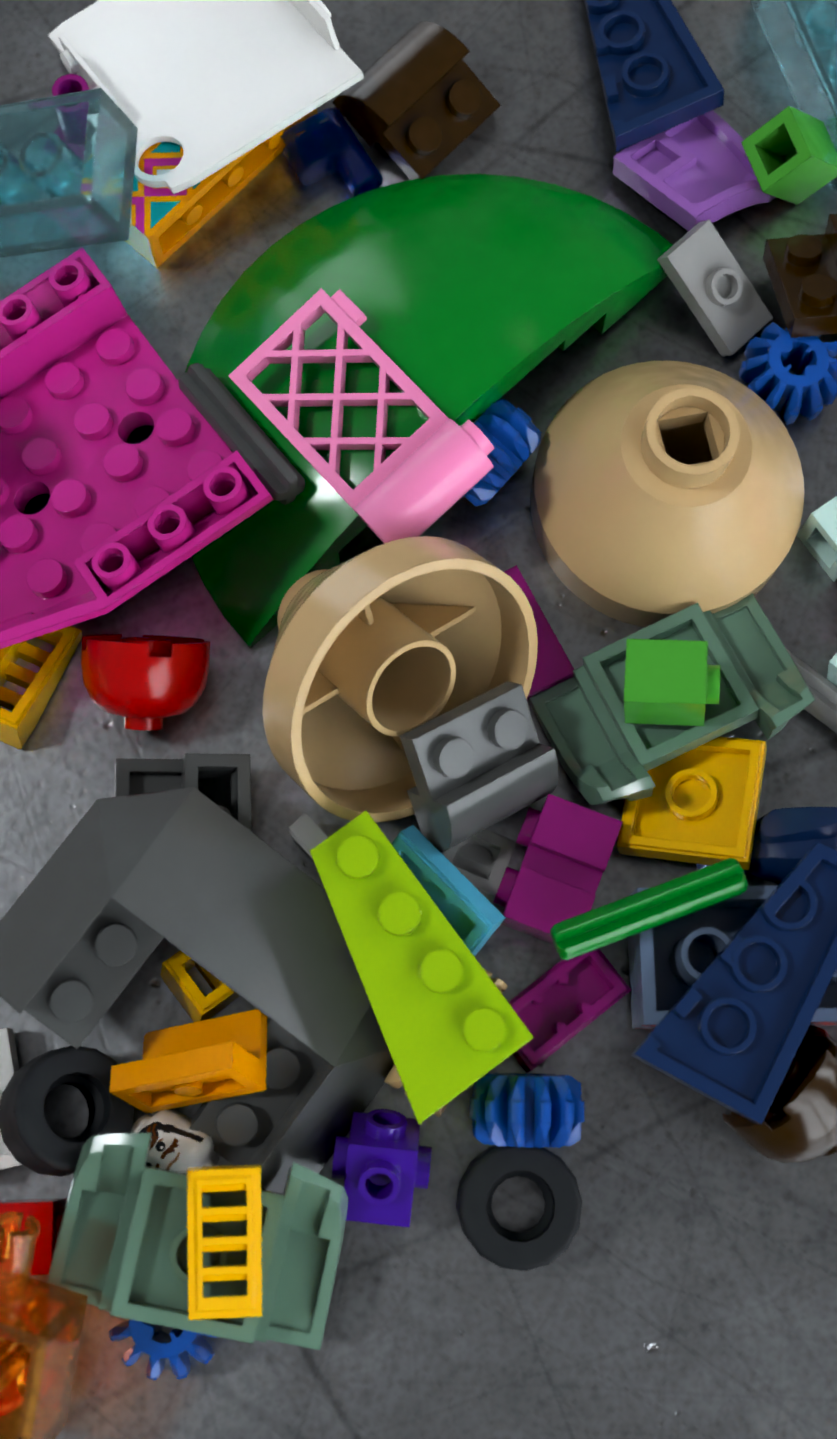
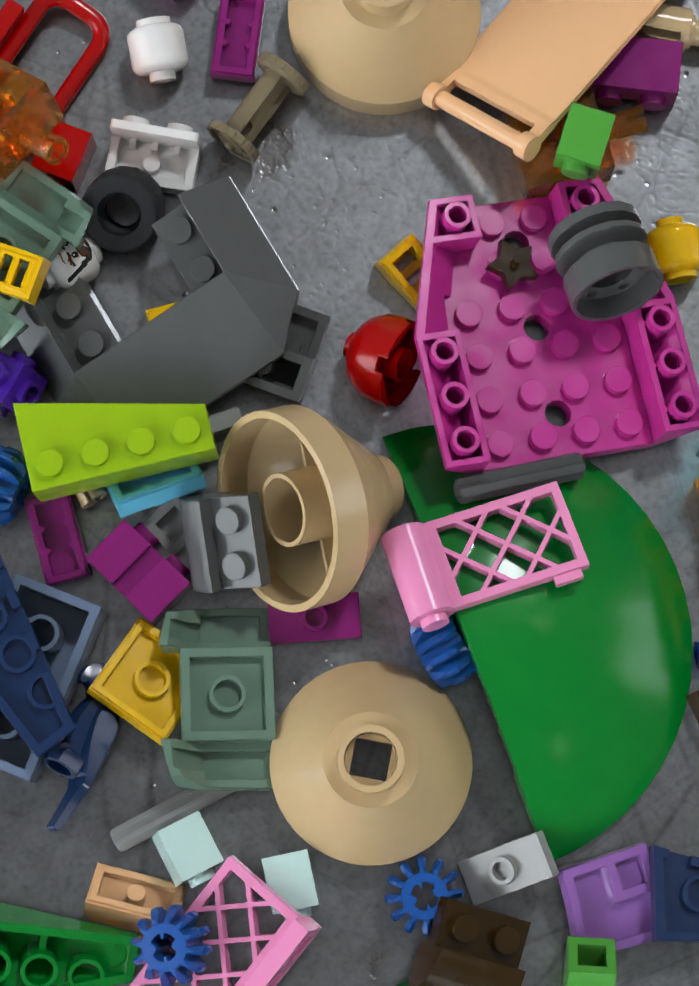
camera: 120 degrees right, 5 degrees up
light orange panel [109,1009,268,1114] -> none
green axle [550,858,748,960] -> none
bright green brick [624,639,720,726] -> none

